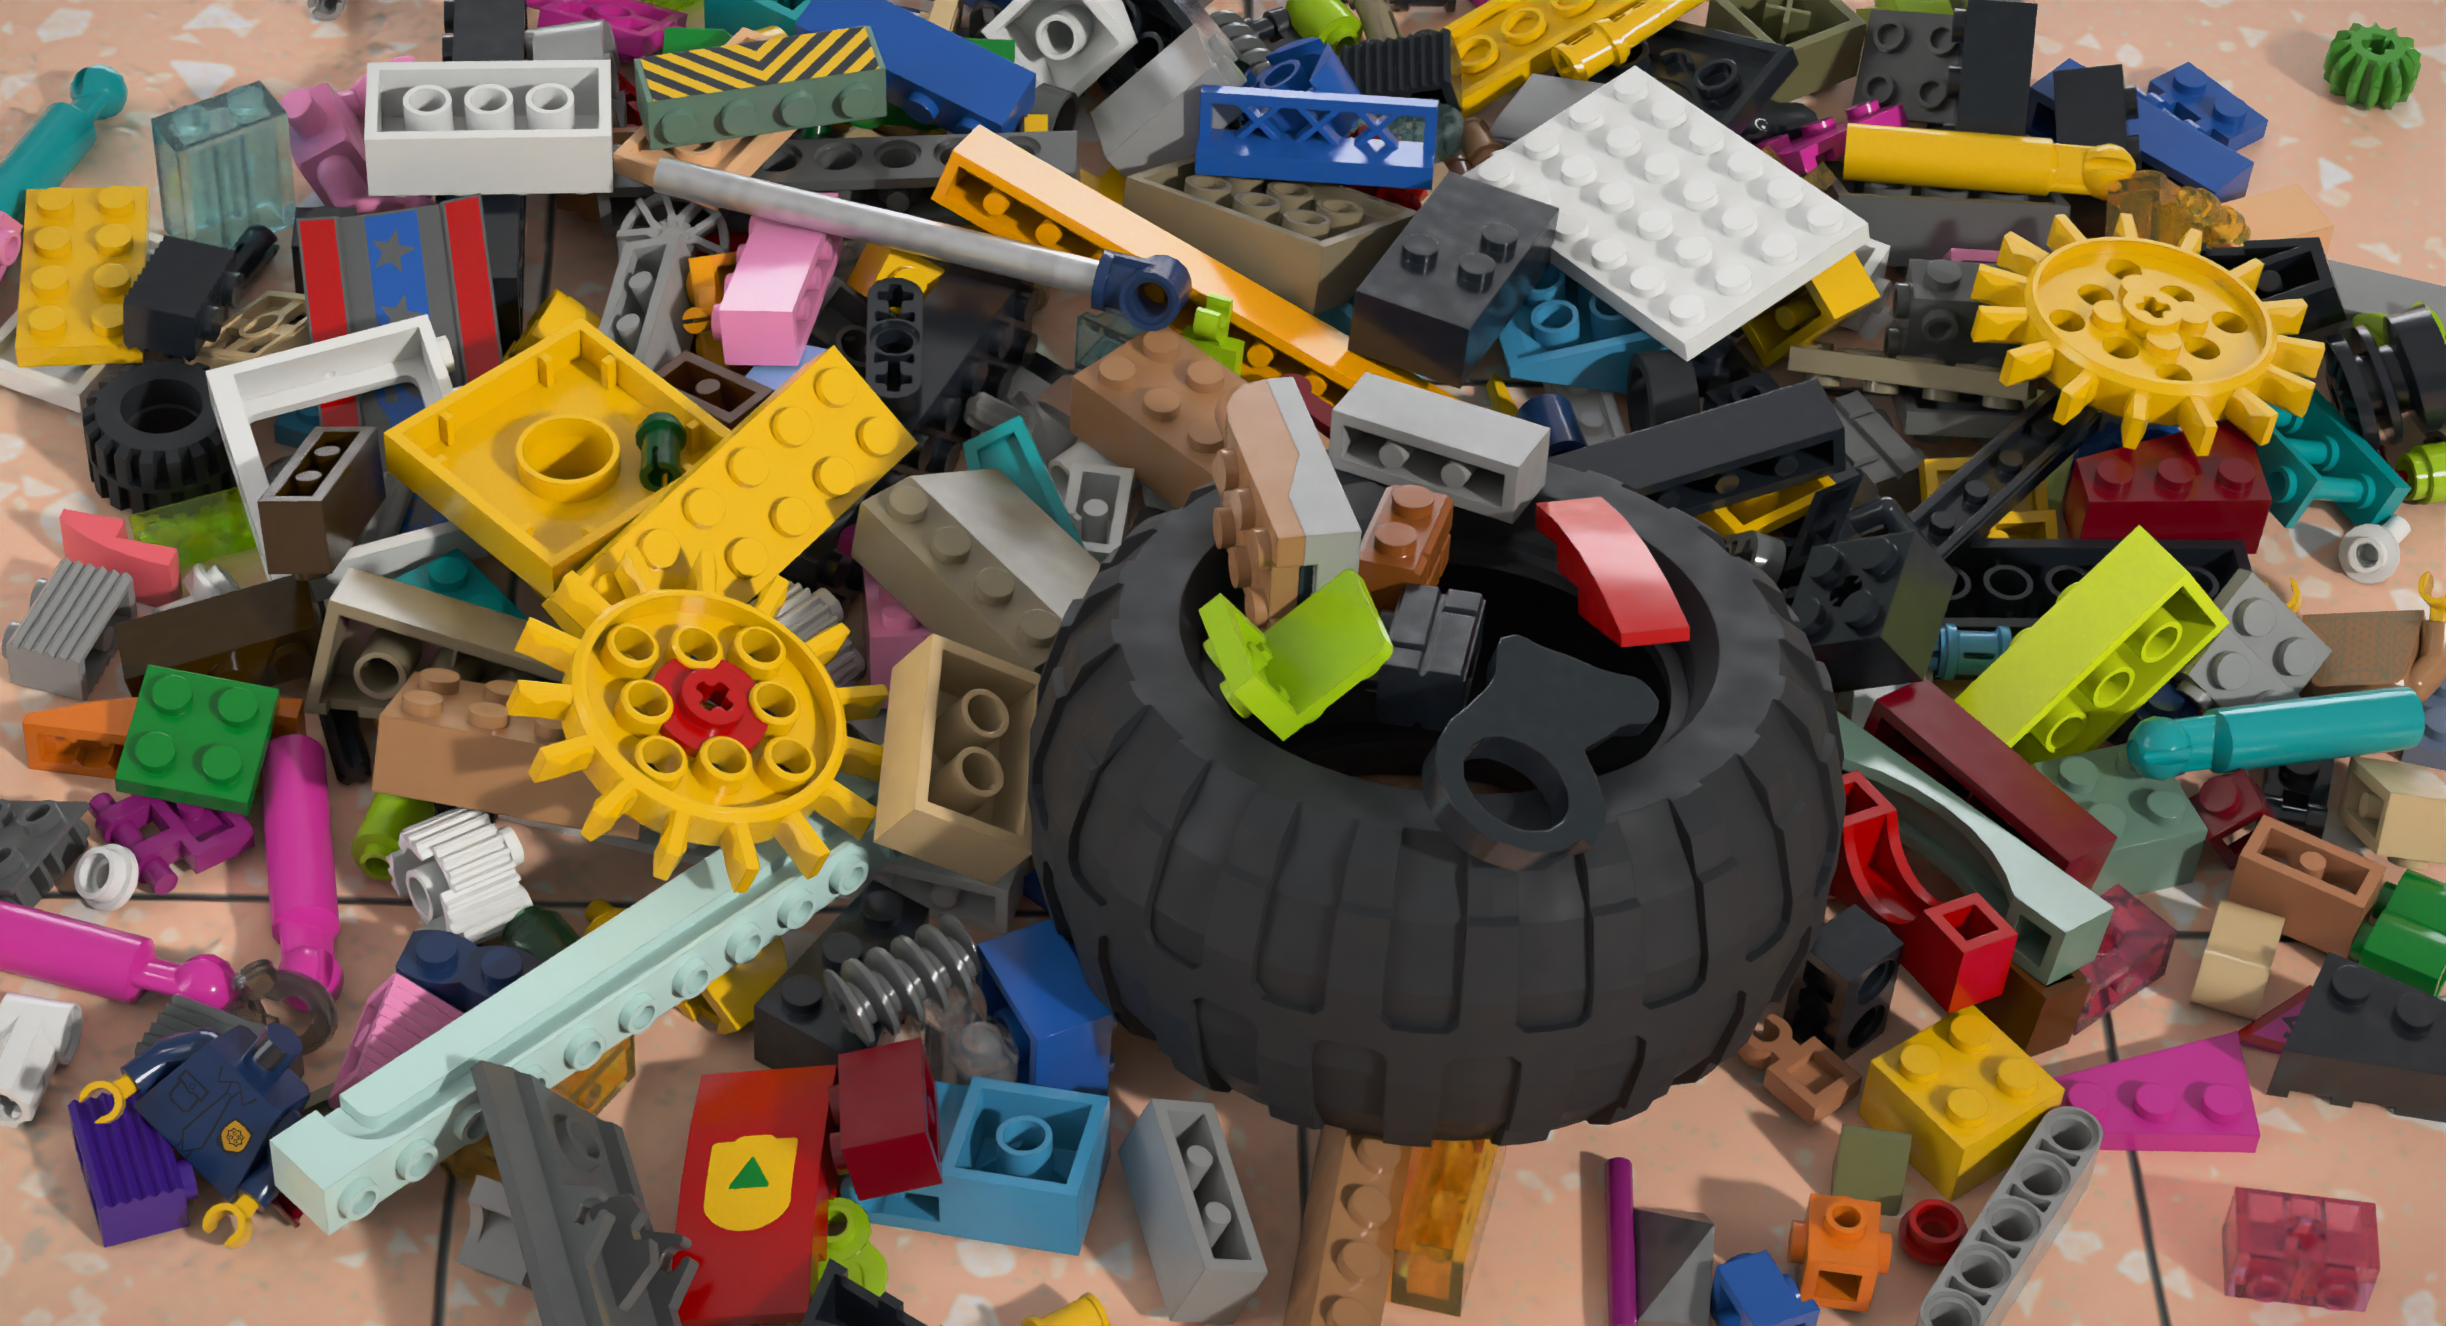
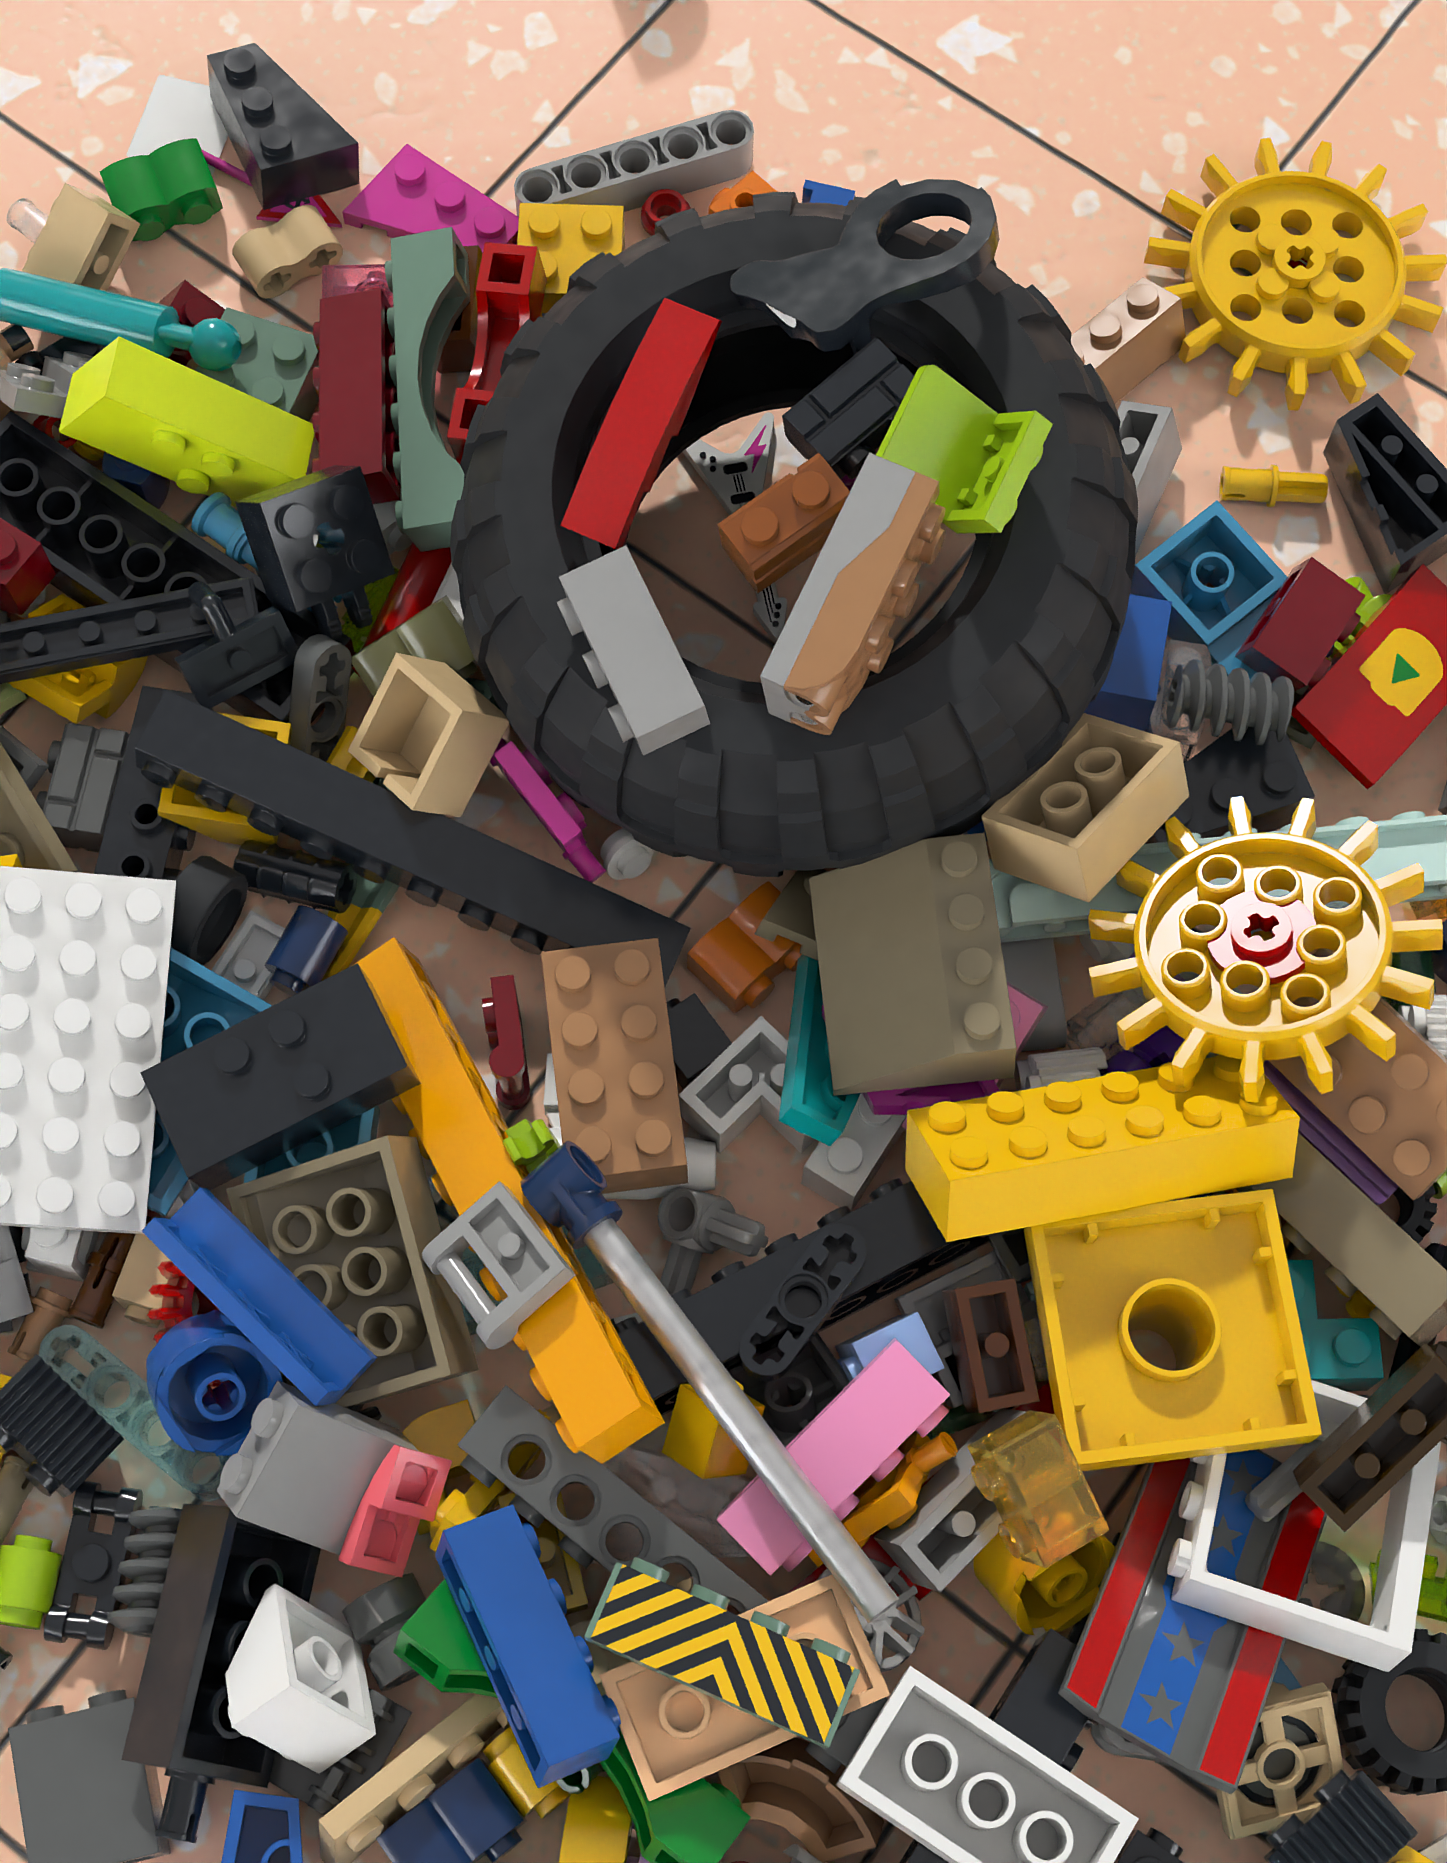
camera: 140 degrees left, 25 degrees up
dark green pin [635,412,687,492] -> none
clear pink brick [2222,1187,2380,1313] -> none
nougat brick [2226,814,2387,959] -> none
none -> coral slope [338,1445,452,1578]
none -> light grey plate [422,1181,576,1350]
none -> clear yellow brick [967,1410,1109,1568]

